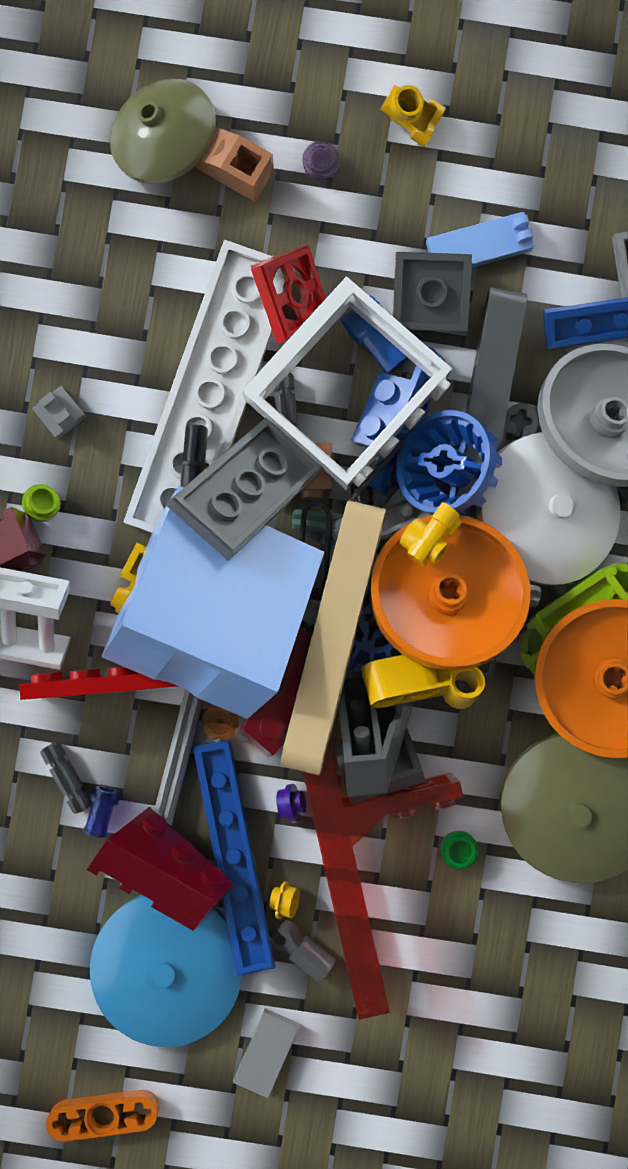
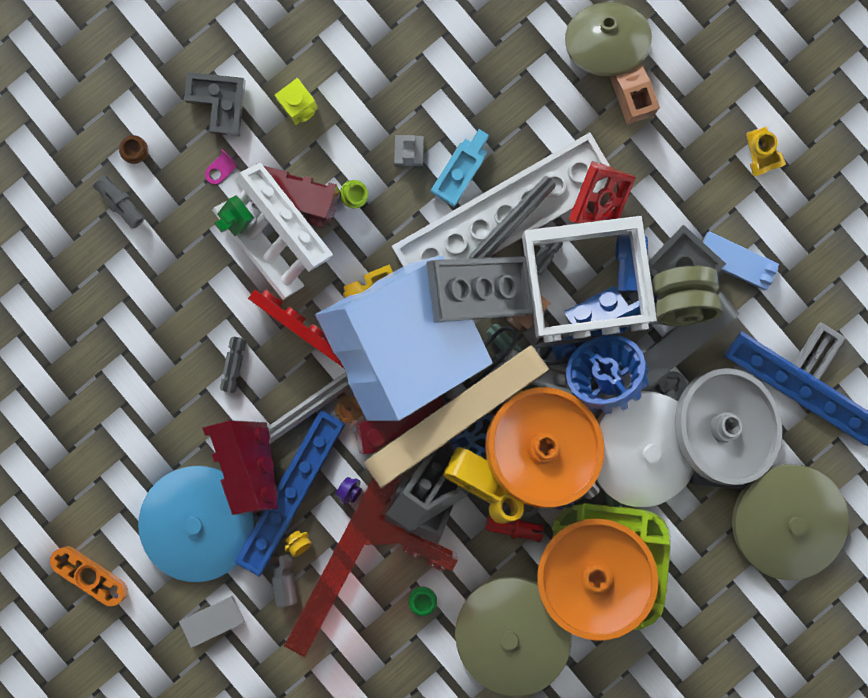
camera: 40 degrees right, 0 degrees up
clear blue pin [83,786,120,838] -> none
black axle [178,424,209,488] -> none
clear purple plate [302,141,340,180] -> none
yellow plate [400,502,462,568] -> none
none -> medium azure hinge [430,129,489,207]
none -> dark grey axle [469,176,556,258]
none -> red axle [485,514,544,543]
none -> olive wheel [652,266,723,326]

